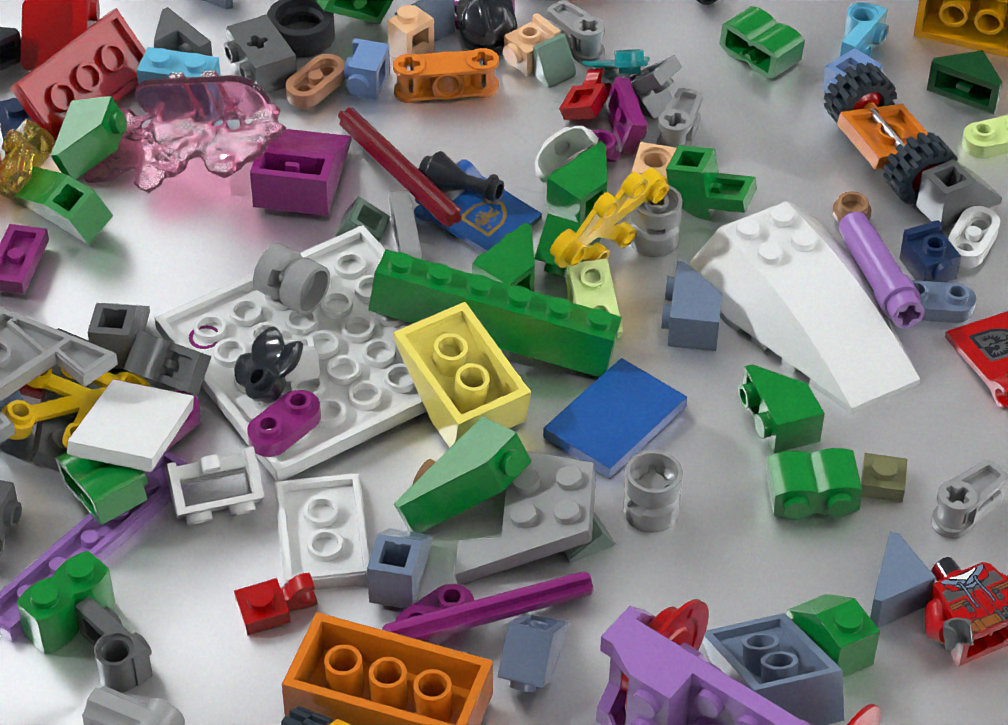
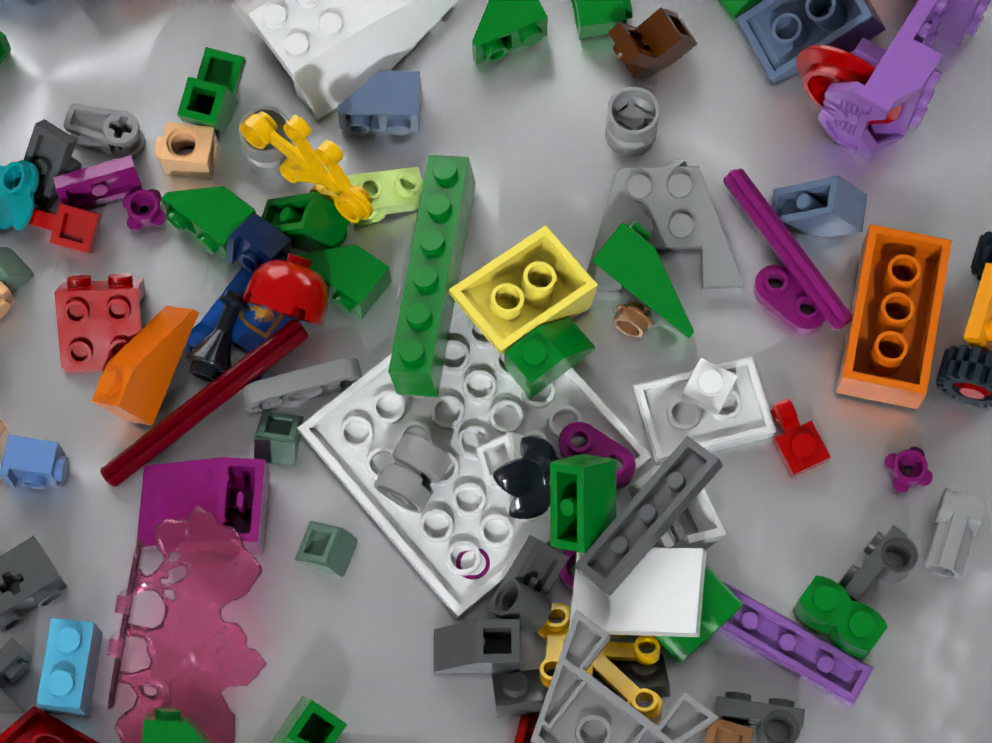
camera: 95 degrees left, 25 degrees up
nougat plate [286,54,345,108] -> none
sand blue slope [367,528,433,609] -> none
orange piece [393,48,499,103] -> none
white helmet [535,126,599,183] -> none
blue tile [543,358,687,479] -> none
none -> red bracket [54,273,145,372]
none -> orange slope [91,305,199,426]
none -> dark blue brick [225,213,292,274]
none -> red cylinder [242,254,329,326]
none -> sand green slope [295,521,358,577]
none -> green slope [504,317,595,399]
none -> green brick [550,454,616,553]
none -> dark grey plate [574,436,723,596]
none -> reddish brown brick [608,7,698,79]
none -> white plate [681,358,738,416]
none -> magenta plate [884,447,933,493]

